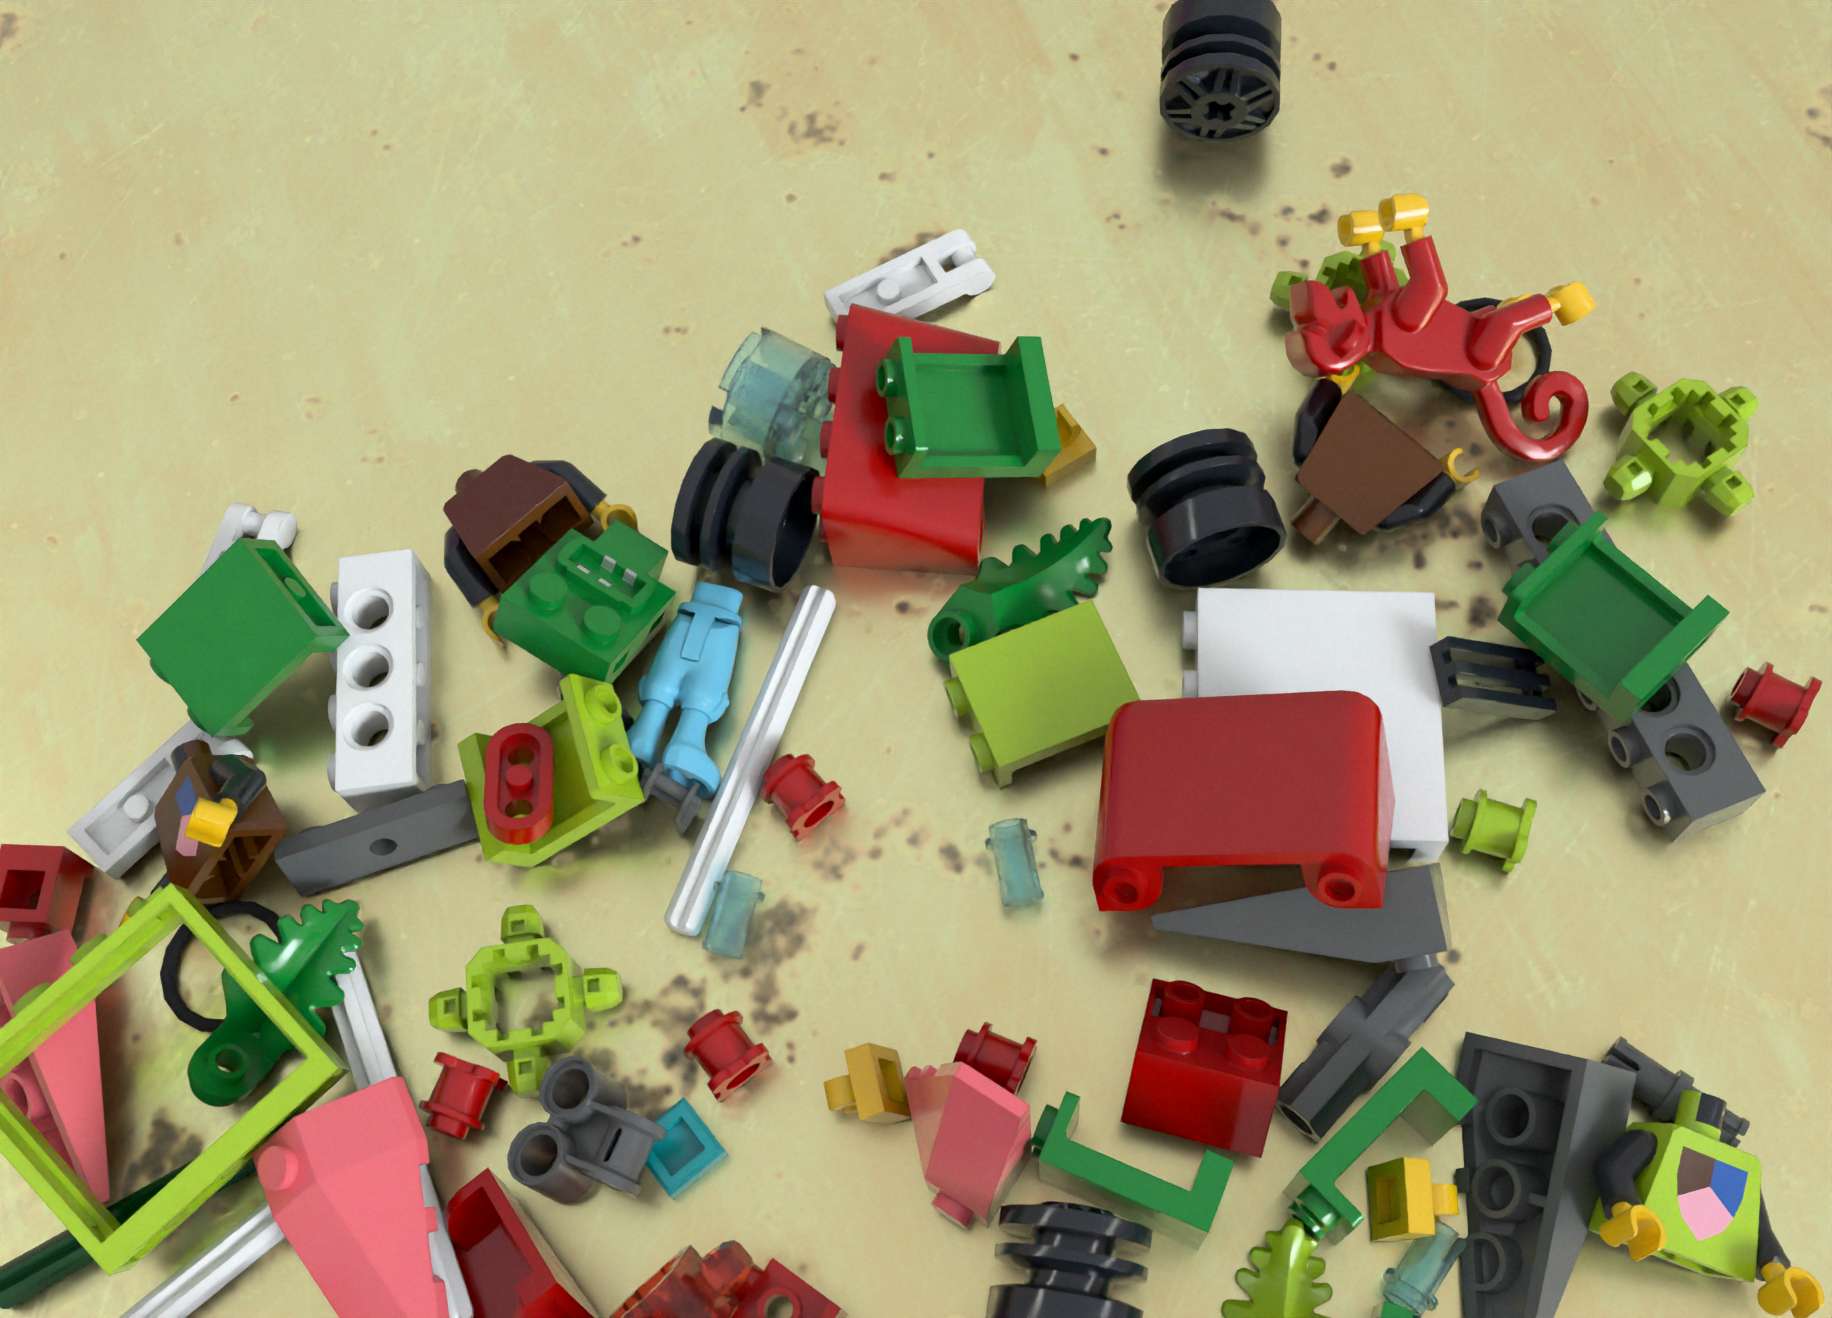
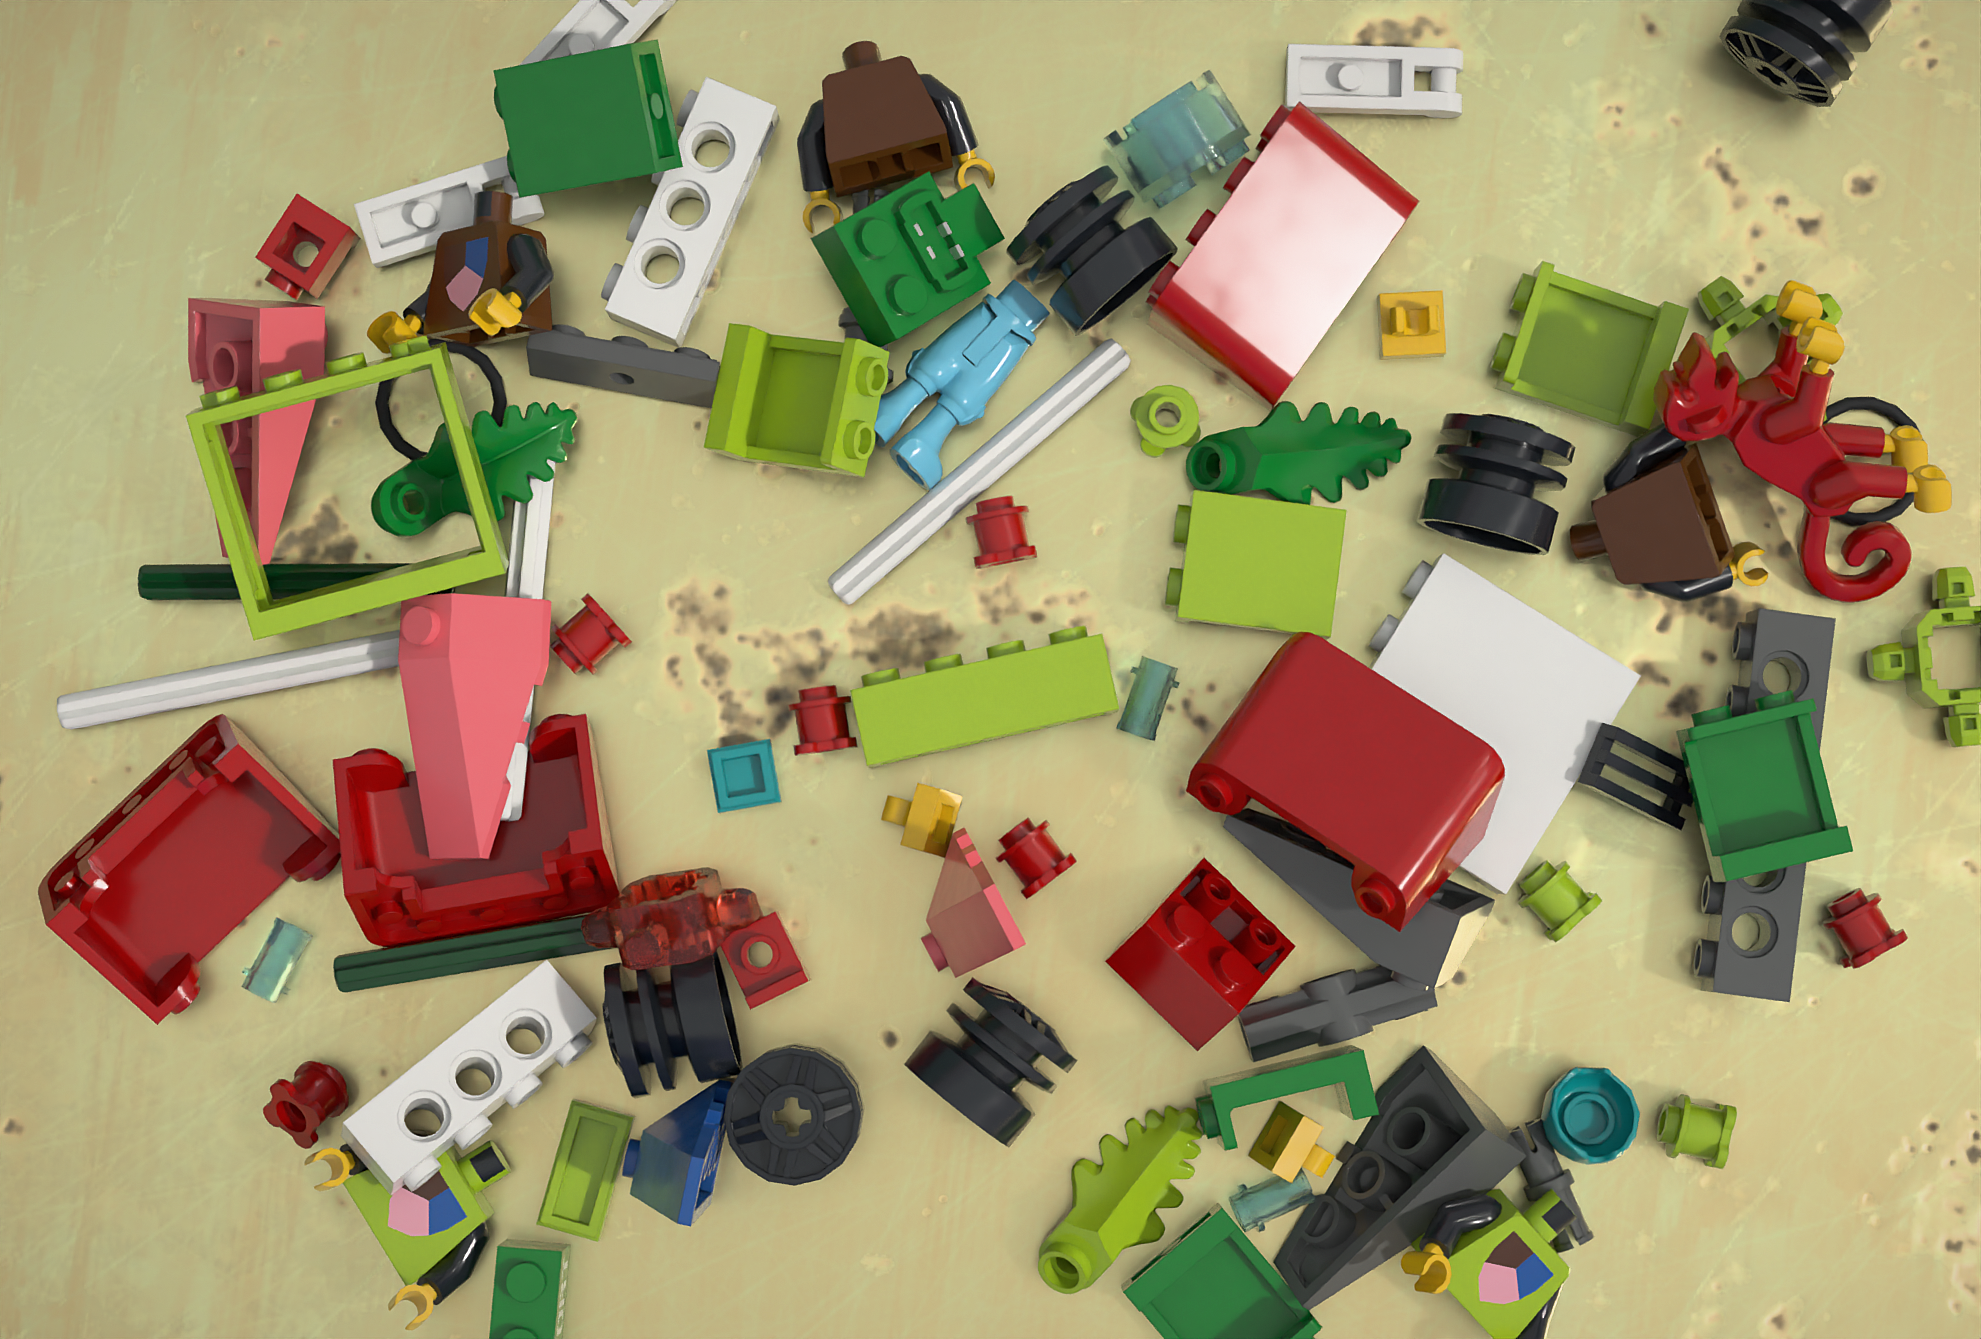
camera: 20 degrees right, 20 degrees up
lime piece [428,904,623,1098] -> none
red plate [483,723,555,845] -> none
dark grey piece [507,1056,668,1203] -> none
dark grey piece [634,762,703,836] -> none
clear light blue pin [701,870,765,959] -> none
green panel [876,336,1062,478] -> none
green panel [1031,1091,1235,1250] -> none
none -> lime brick [850,626,1119,768]
none -> lime brick [1130,385,1201,458]
none -> lime panel [1490,261,1689,437]
none -> teal hair [1541,1067,1640,1165]
none -> lime brick [1657,1094,1737,1169]

